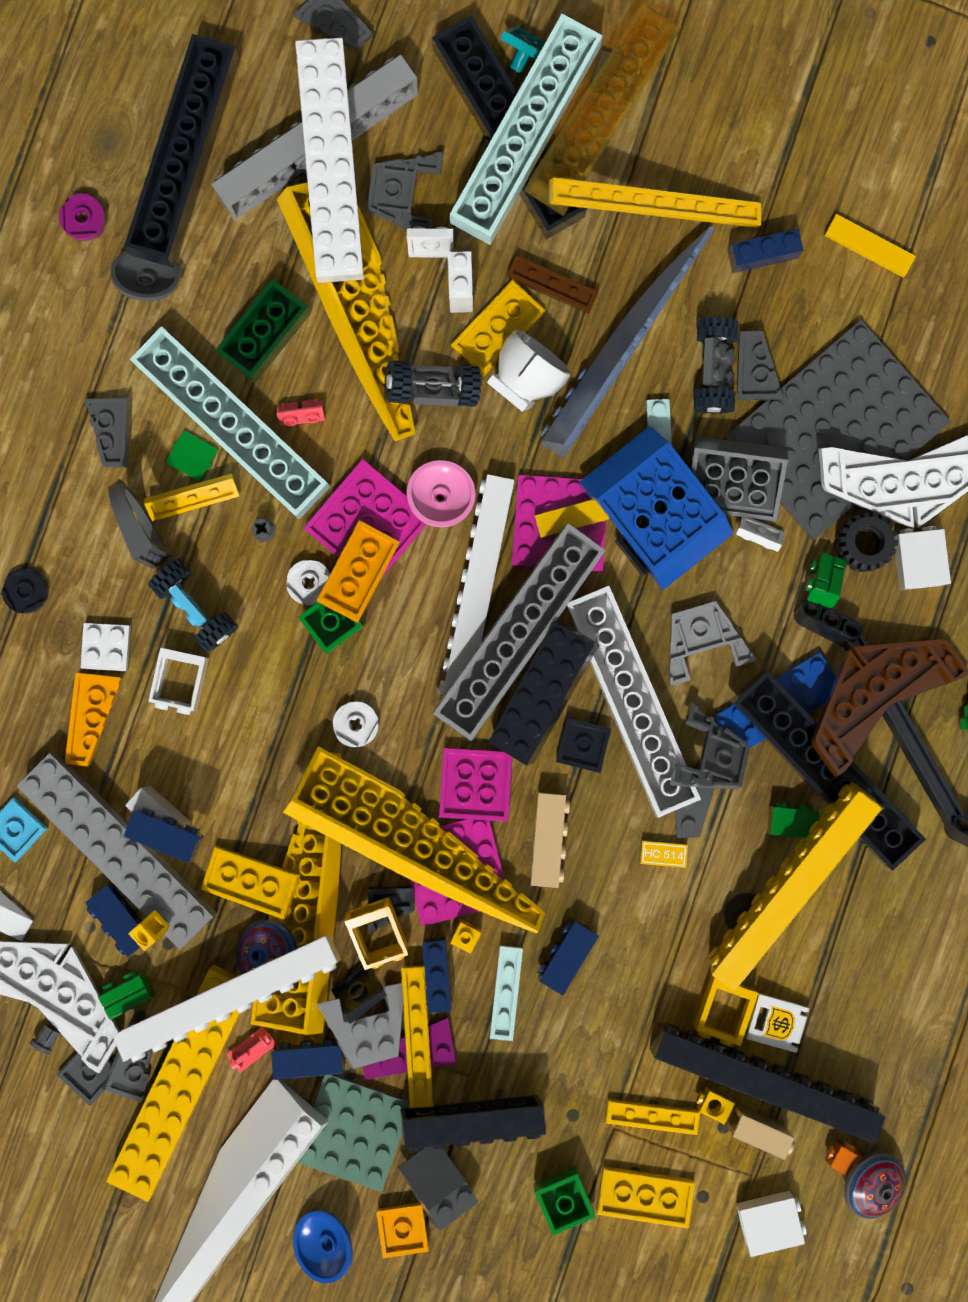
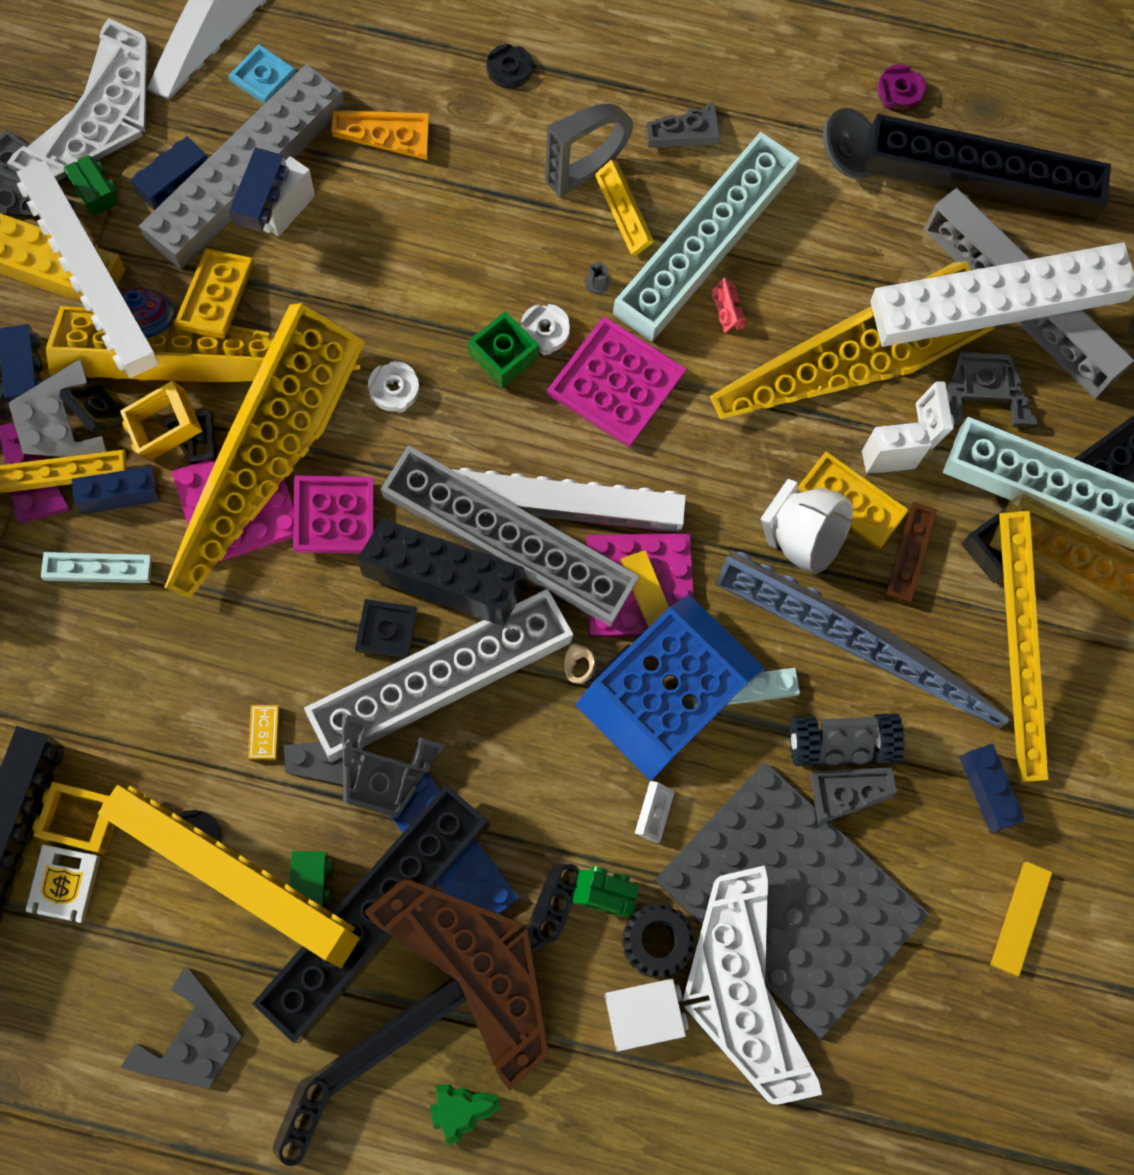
camera: 80 degrees right, 15 degrees down
dark grey bush [30,1023,60,1055] -> none
white plate [80,623,131,671] -> none
yellow brick [128,910,170,951] -> none
black plate [148,558,238,653] -> none
white window [148,648,209,715] -> none
green piece [165,430,219,482] -> none
dark green brick [215,279,311,384] -> none
coral hinge [226,1027,277,1073] -> none
light orange plate [317,520,400,623] -> none
plate [384,360,482,407] -> none
bright pink dish [407,460,475,527] -> none
yellow brick [450,919,481,954] -> none
tan brick [530,792,570,888] -> none
dark blue brick [537,919,599,996] -> none
light grey wing [669,601,756,686] -> none
dark grey slope [691,436,789,522] -> none
none -> dark grey wing [121,967,243,1088]
none -> tan piece [564,644,597,684]

